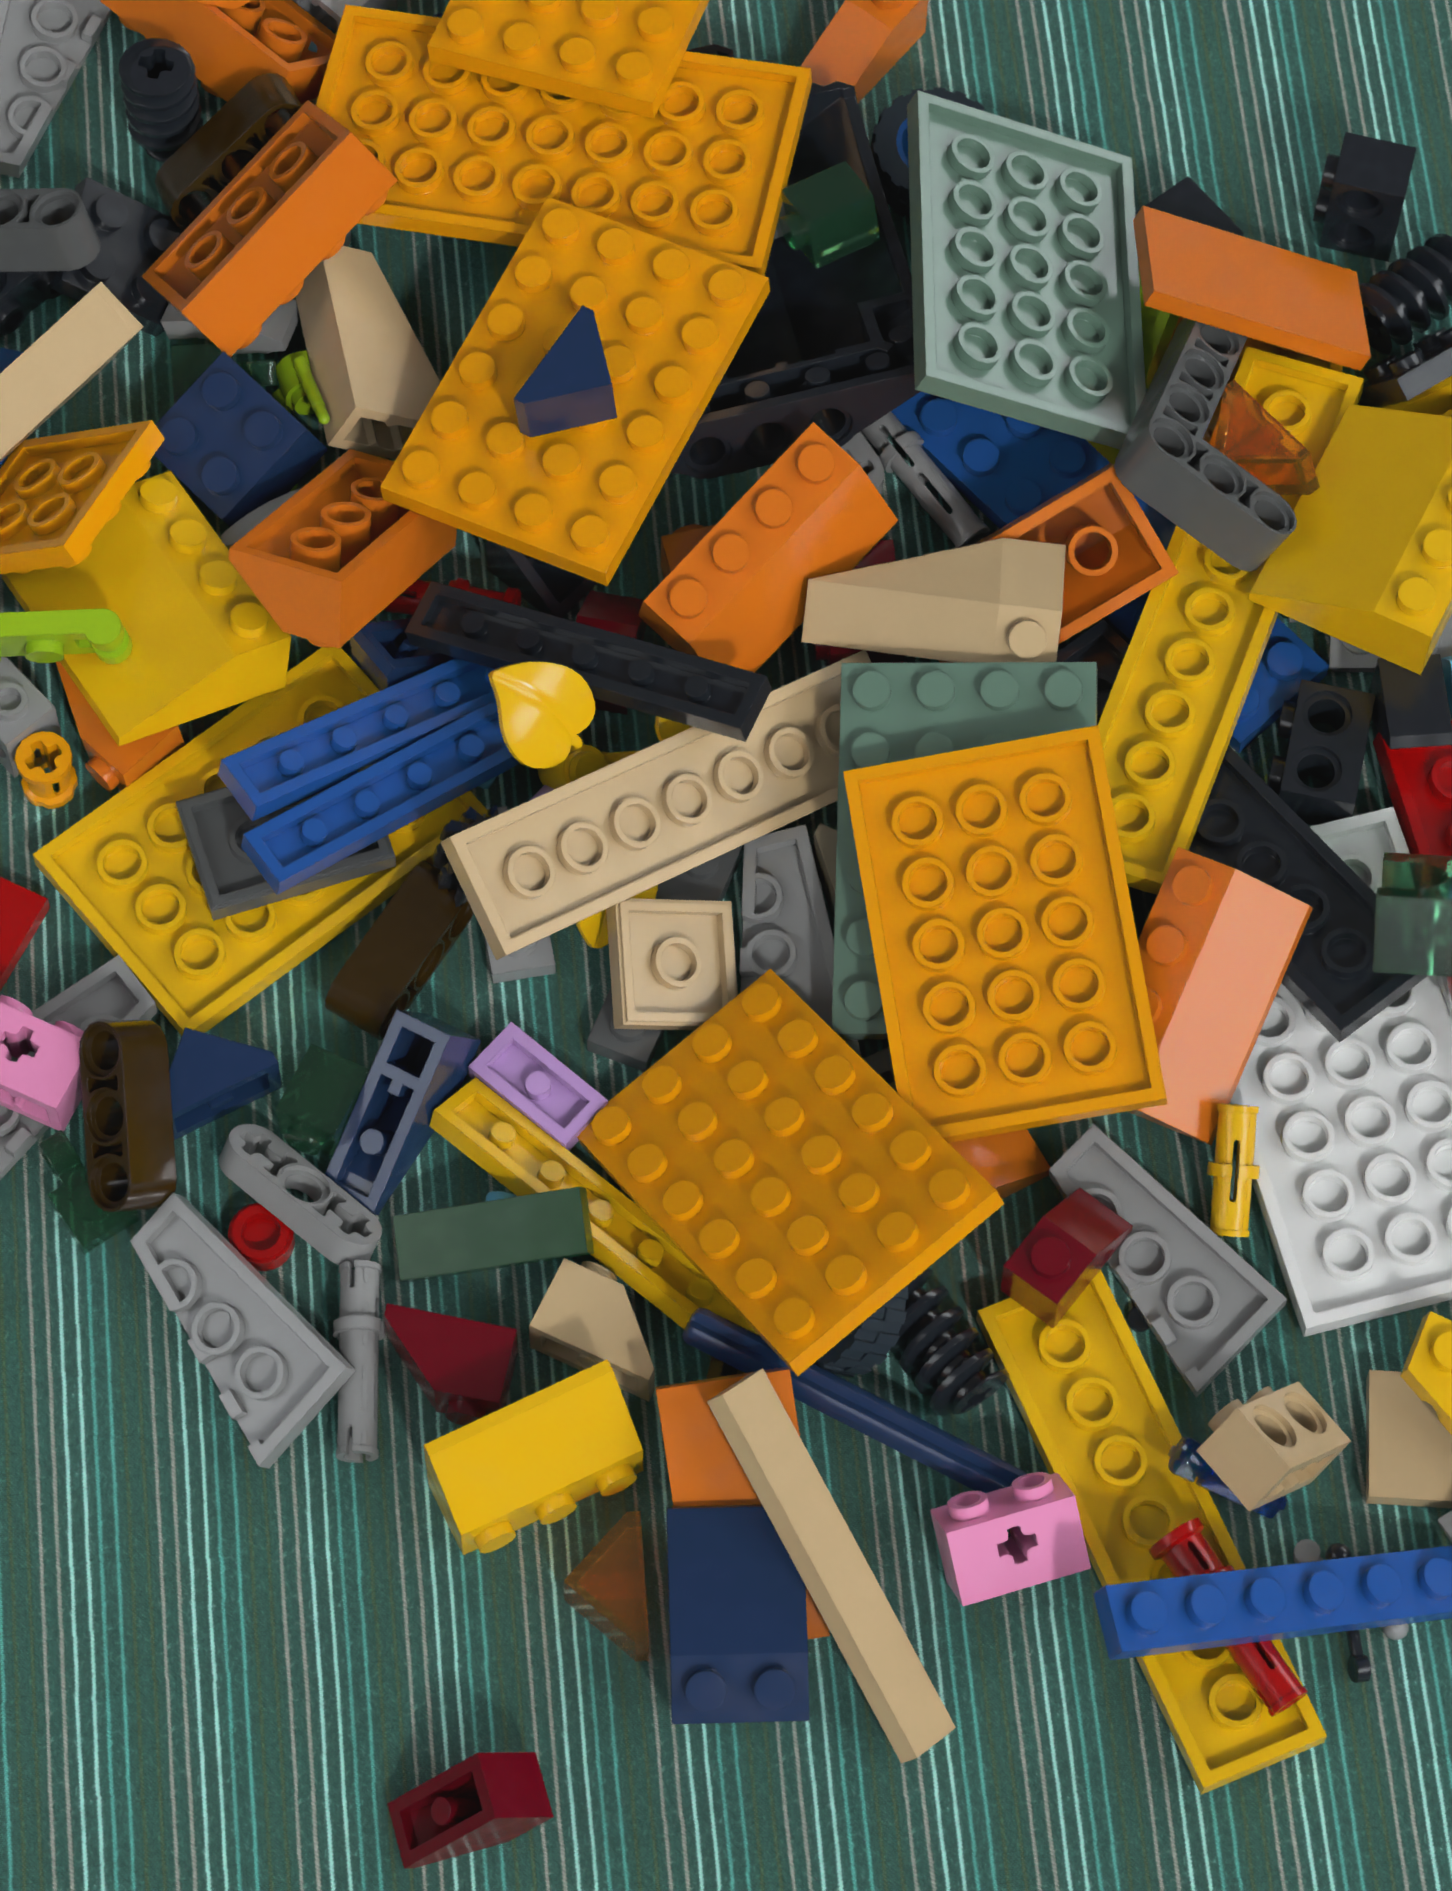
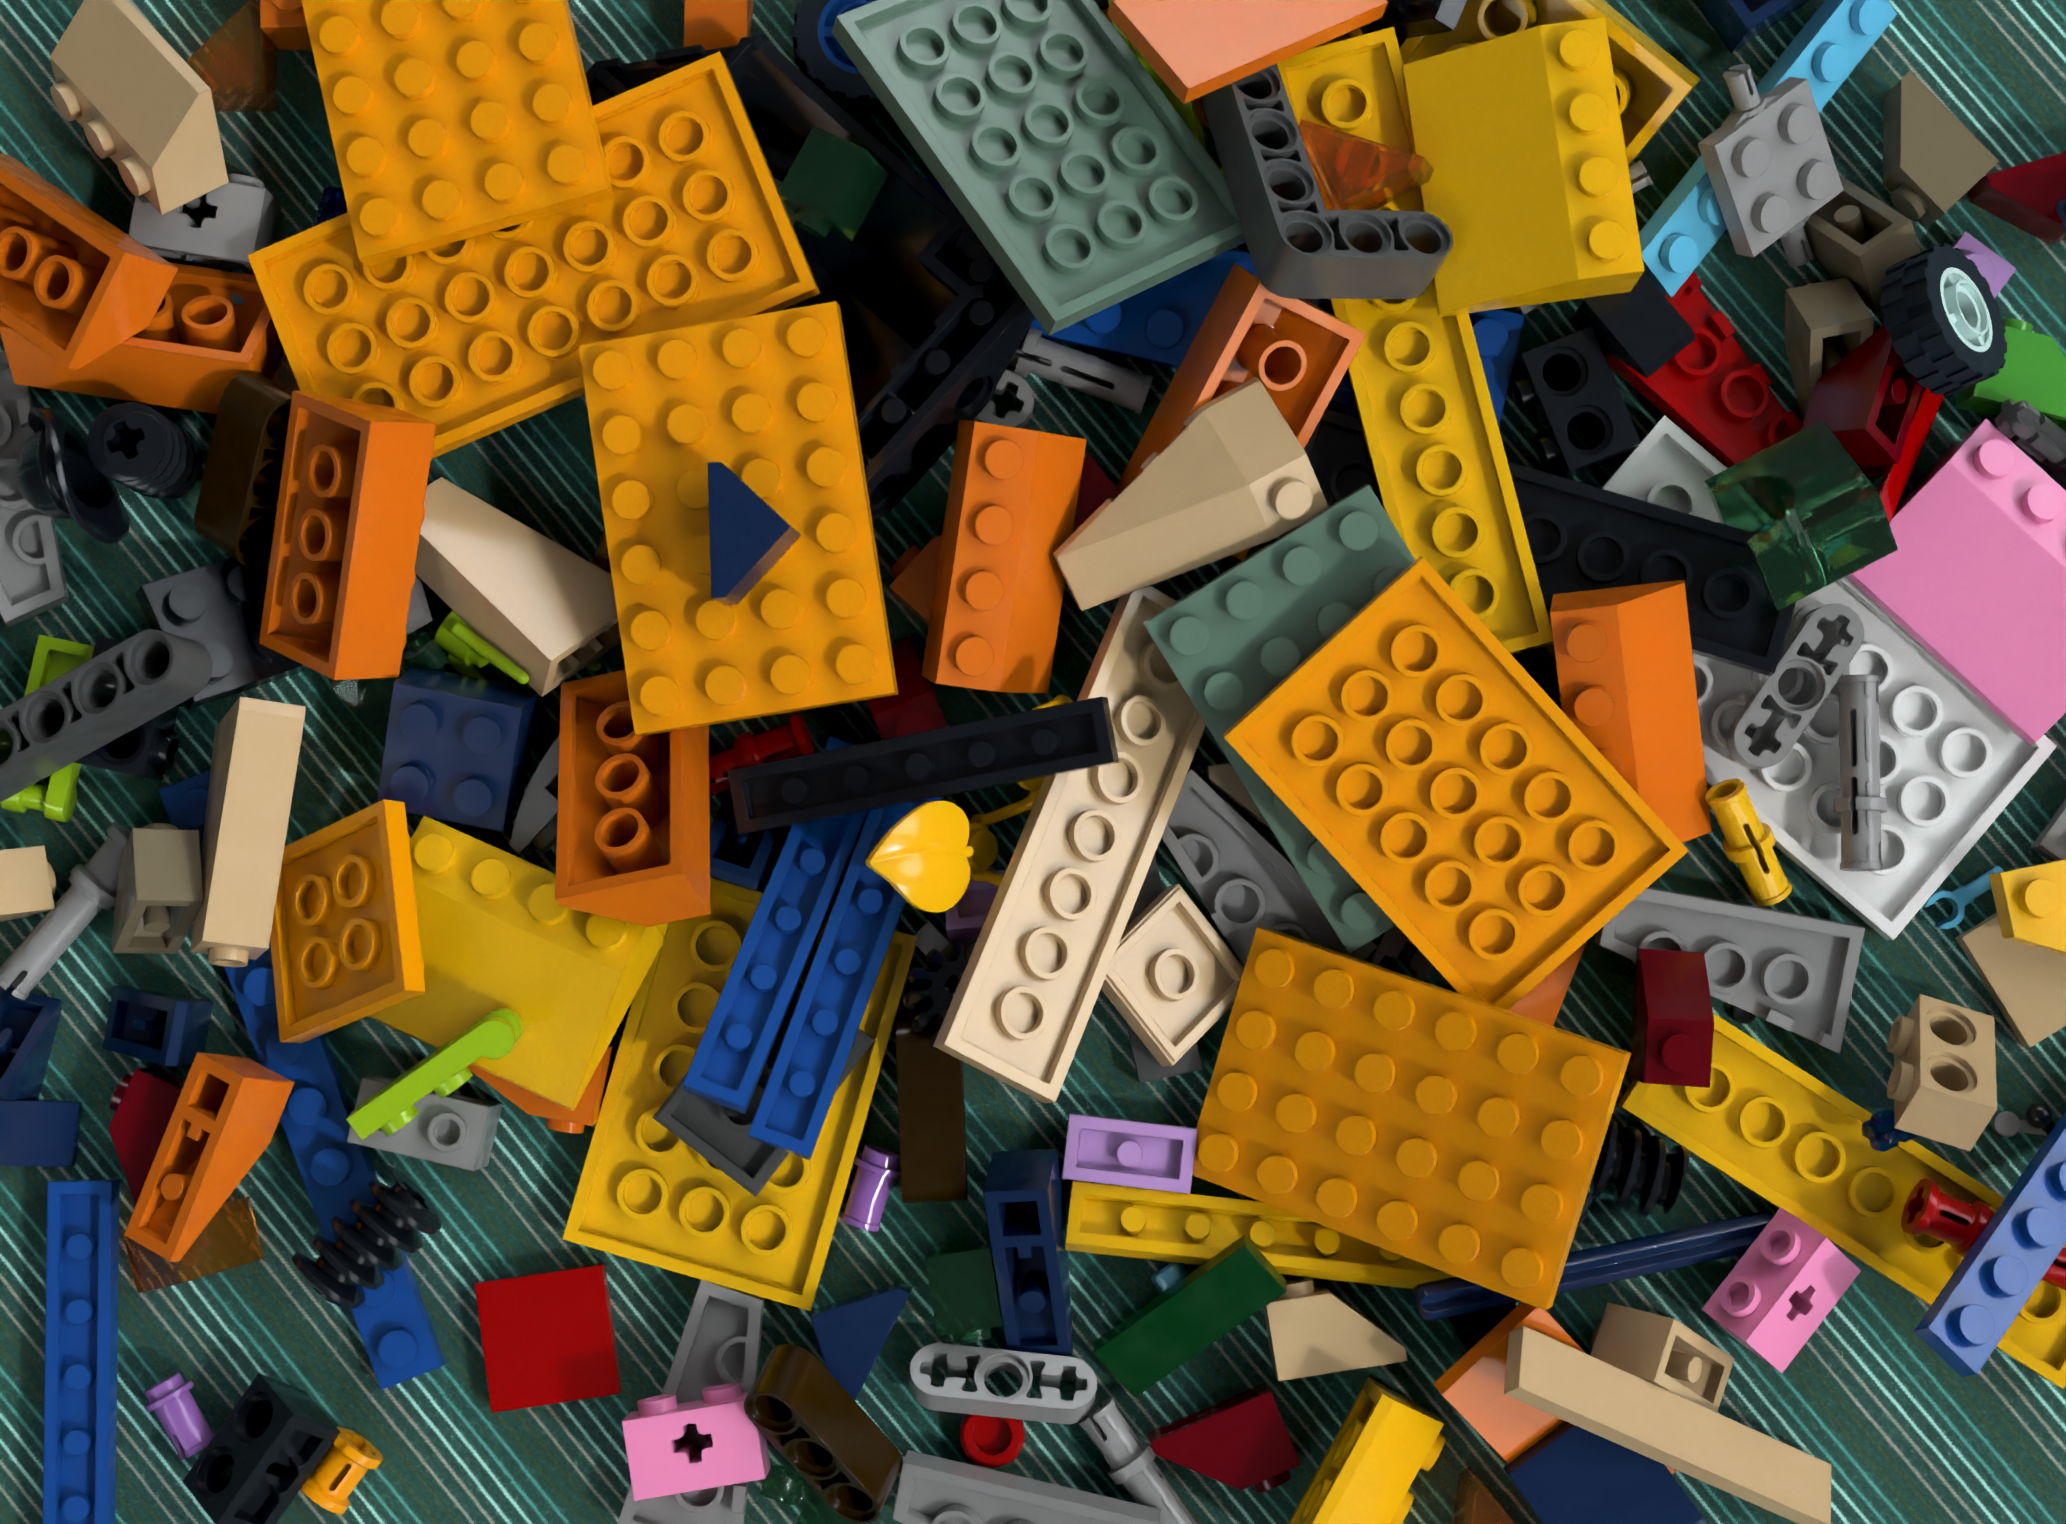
camera: 30 degrees left, 20 degrees up
light orange bush [15,731,78,809] -> none
none -> black hat [16,407,130,544]
none -> medium lavender pin [840,1145,901,1232]
none -> tan slope [1590,1302,1734,1413]
none -> light grey beam [1727,604,1864,769]
none -> light grey pin [1834,674,1887,871]
none -> medium azure hand [1922,866,2004,929]

